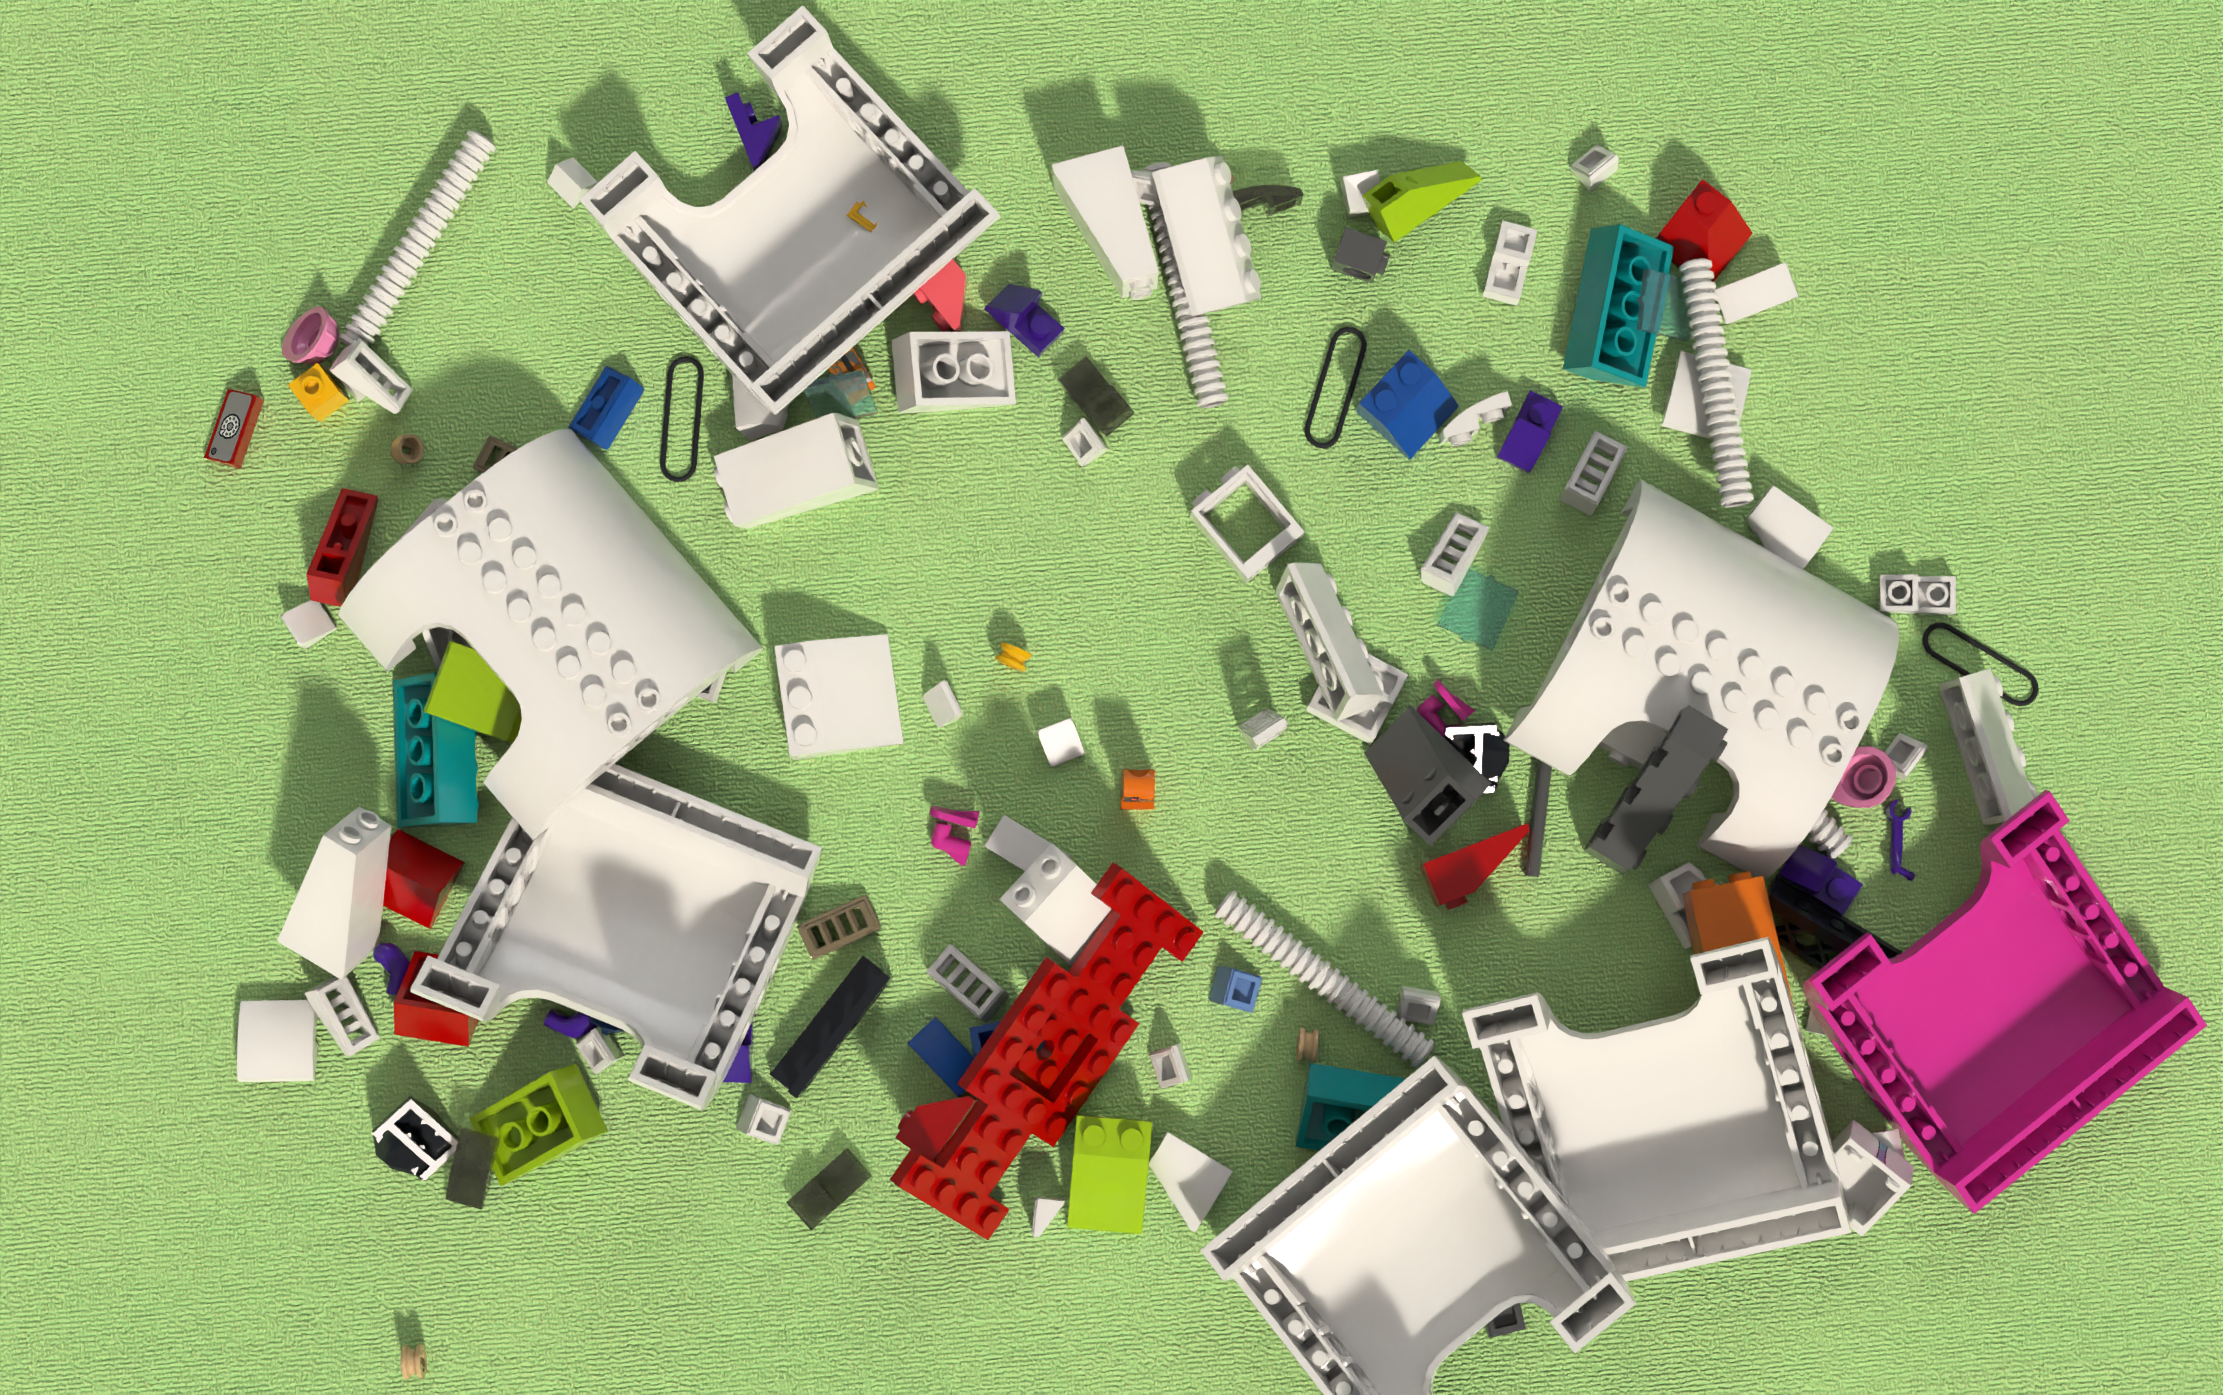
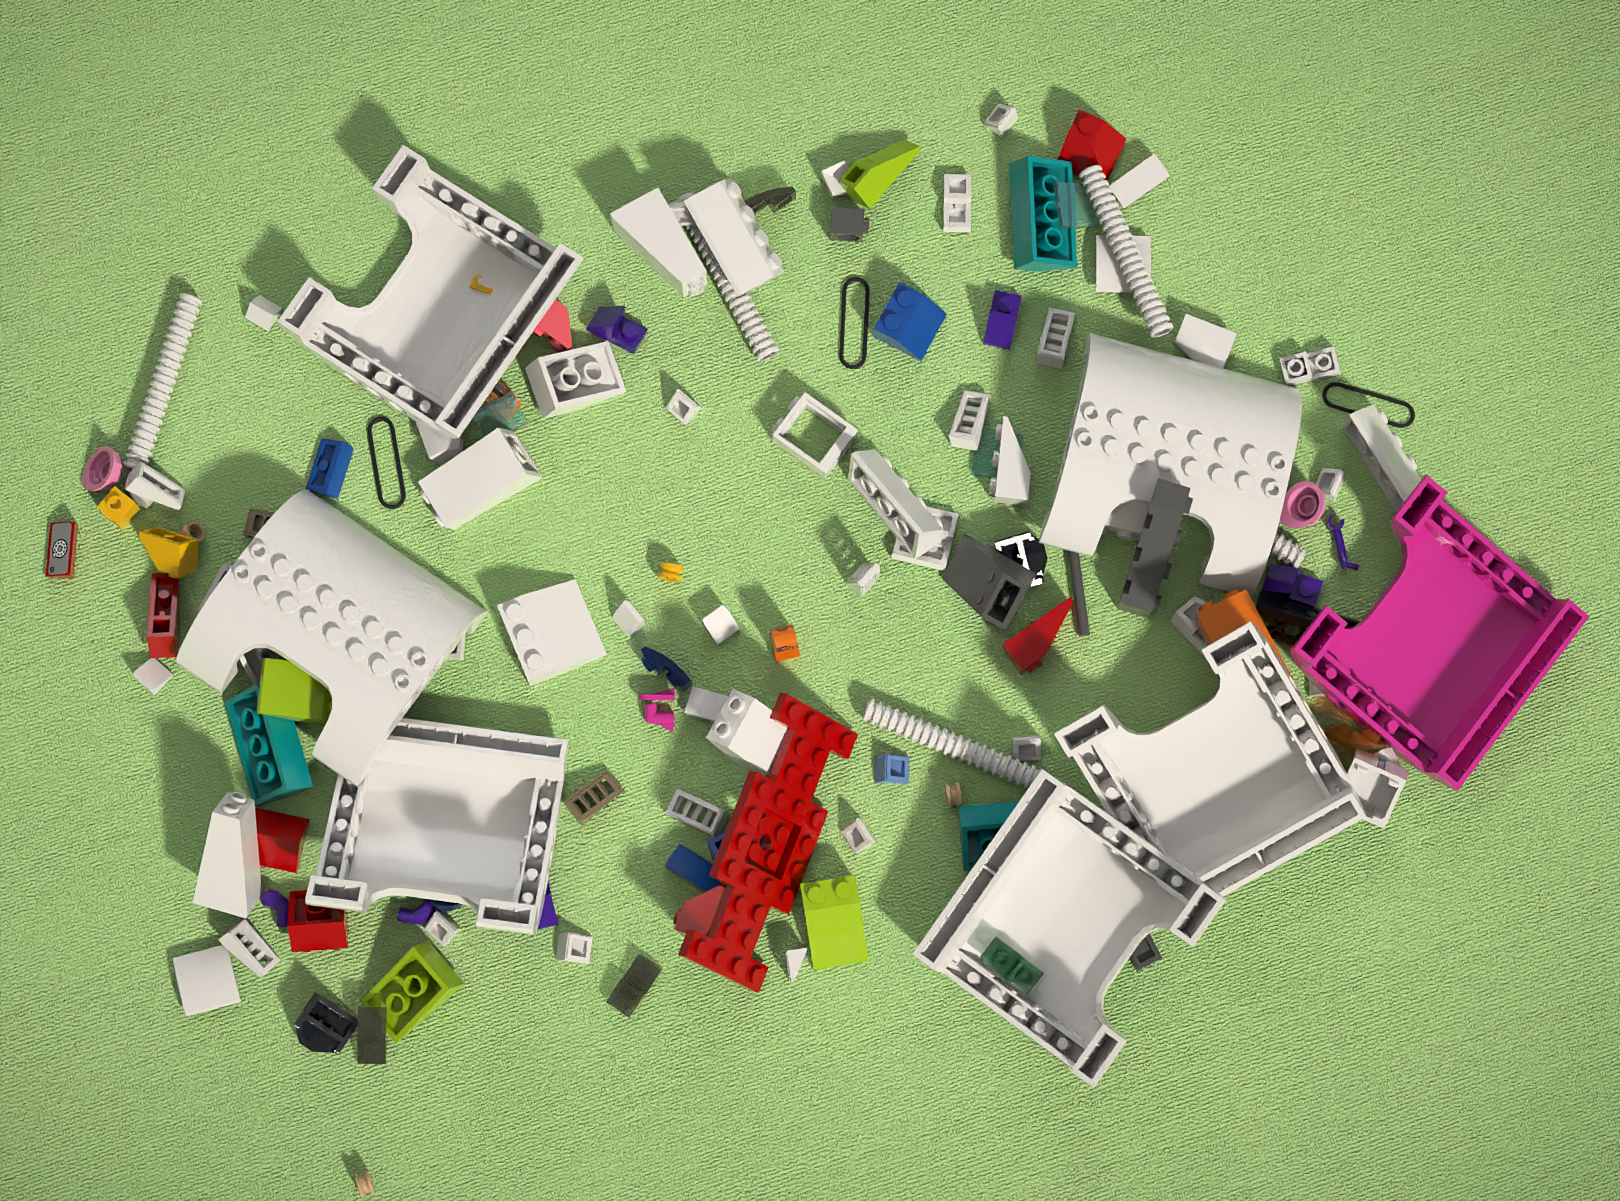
camera: 10 degrees left, 5 degrees down
dark purple slope [725,93,782,171] -> none
black fence [770,956,893,1098] -> none
clear smoke slope [1057,356,1134,437] -> none
white slope [1149,1131,1233,1232] -> none
dark pink piece [1416,679,1476,736] -> none
white slope [1438,391,1512,447] -> none
none -> yellow slope [139,527,199,578]
none -> clear blue slope [640,646,692,691]
none -> clear green slope [979,936,1044,995]
none -> white slope [989,416,1031,506]
none -> clear orange slope [1324,724,1388,749]

